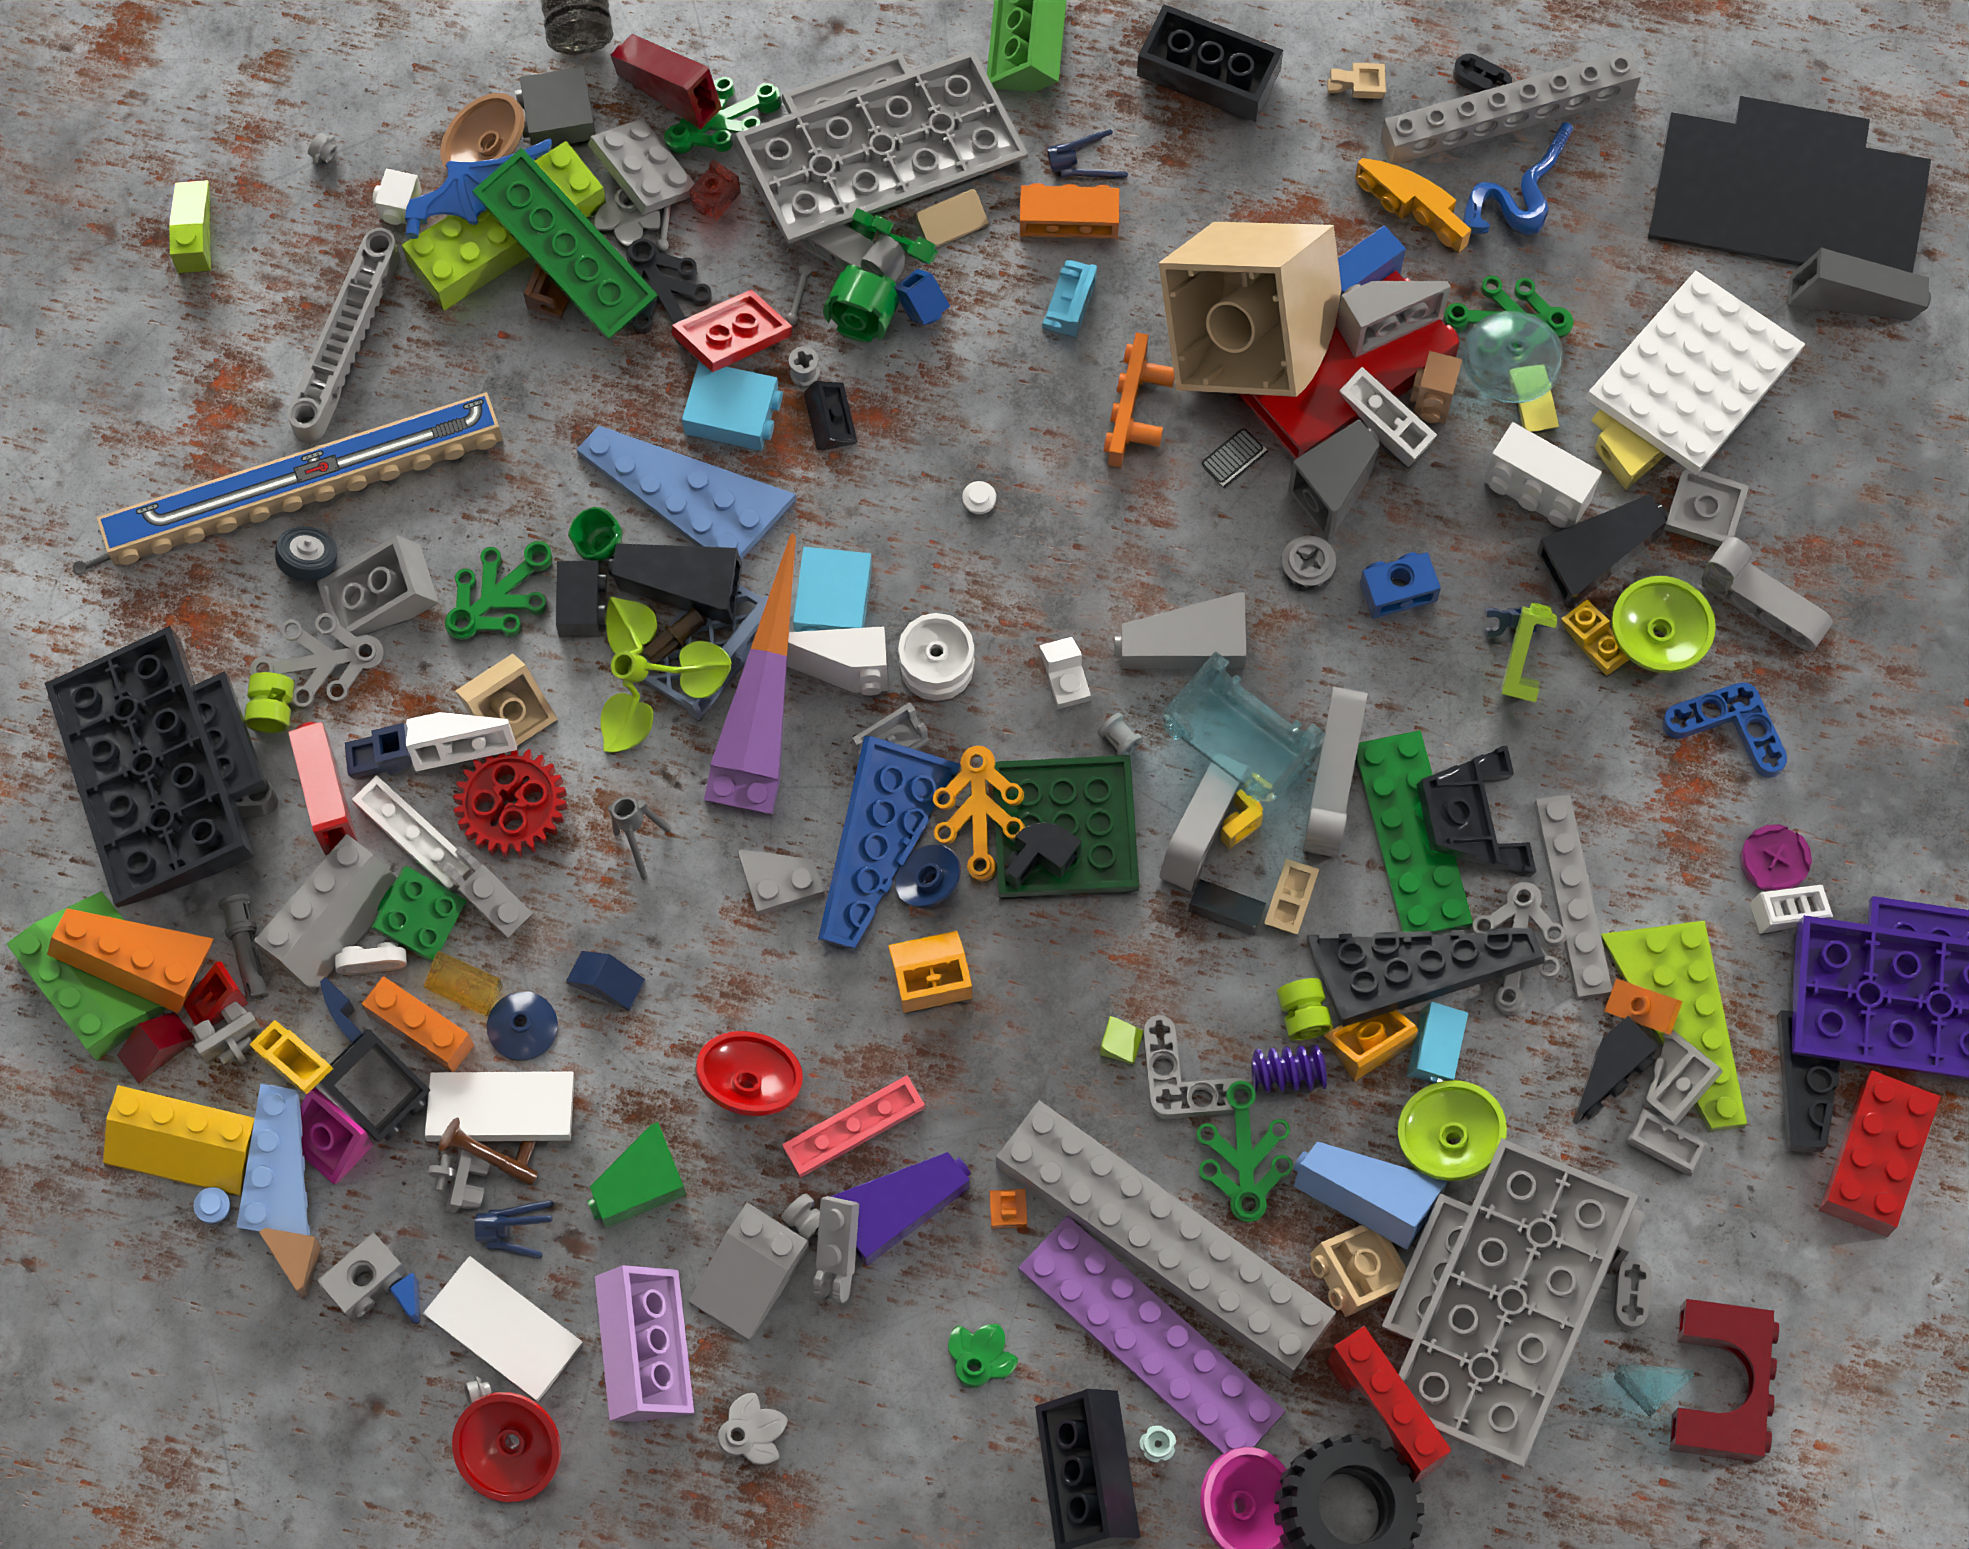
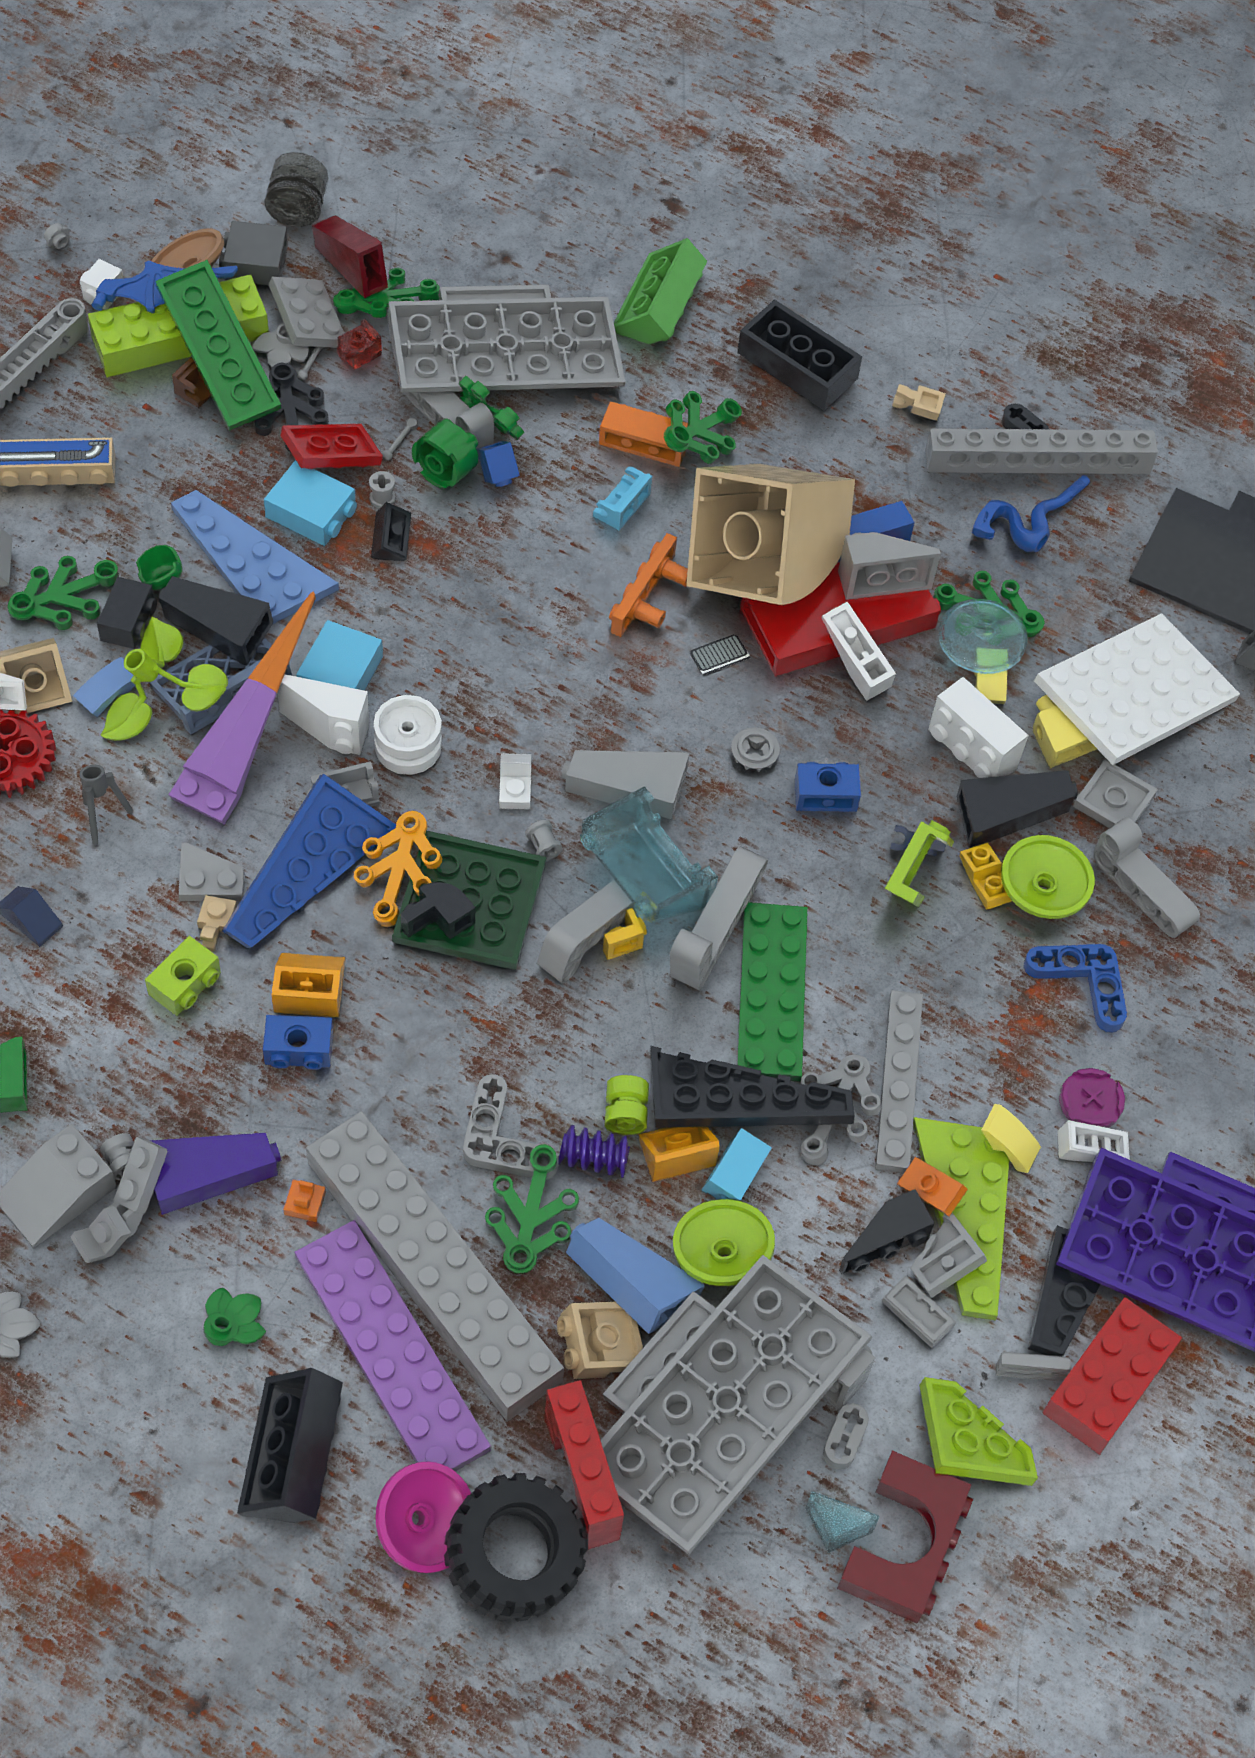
camera: 10 degrees right, 10 degrees down
dark brown axle [643,607,706,664] -> none
red dish [695,1031,803,1116] -> none
coral plate [782,1075,925,1178] -> none
dark blue dish [895,844,961,908] -> none
tan slope [915,189,989,248] -> none
white plate [962,481,996,514] -> none
dark blue plant [1047,129,1128,178] -> none
lime slope [1100,1016,1144,1065] -> none
light aqua plate [1140,1426,1176,1462] -> none
black slope [1188,879,1266,935] -> none
tan slope [1264,859,1319,935] -> none
dark grey slope [1288,419,1380,540] -> none
light orange slope [1355,158,1472,253] -> none
medium nougat brick [1410,351,1462,424] -> none
black wing [1416,746,1537,877] -> none
none -> light grey bracket [71,1205,131,1263]
none -> medium blue slope [73,657,135,718]
none -> lime brick [145,935,221,1016]
none -> tan plate [197,895,237,952]
none -> blue brick [263,1015,333,1070]
none -> green plant [664,391,742,464]
none -> lime plate [919,1377,1038,1486]
none -> light yellow slope [981,1104,1041,1173]
none -> light grey tile [996,1351,1071,1382]

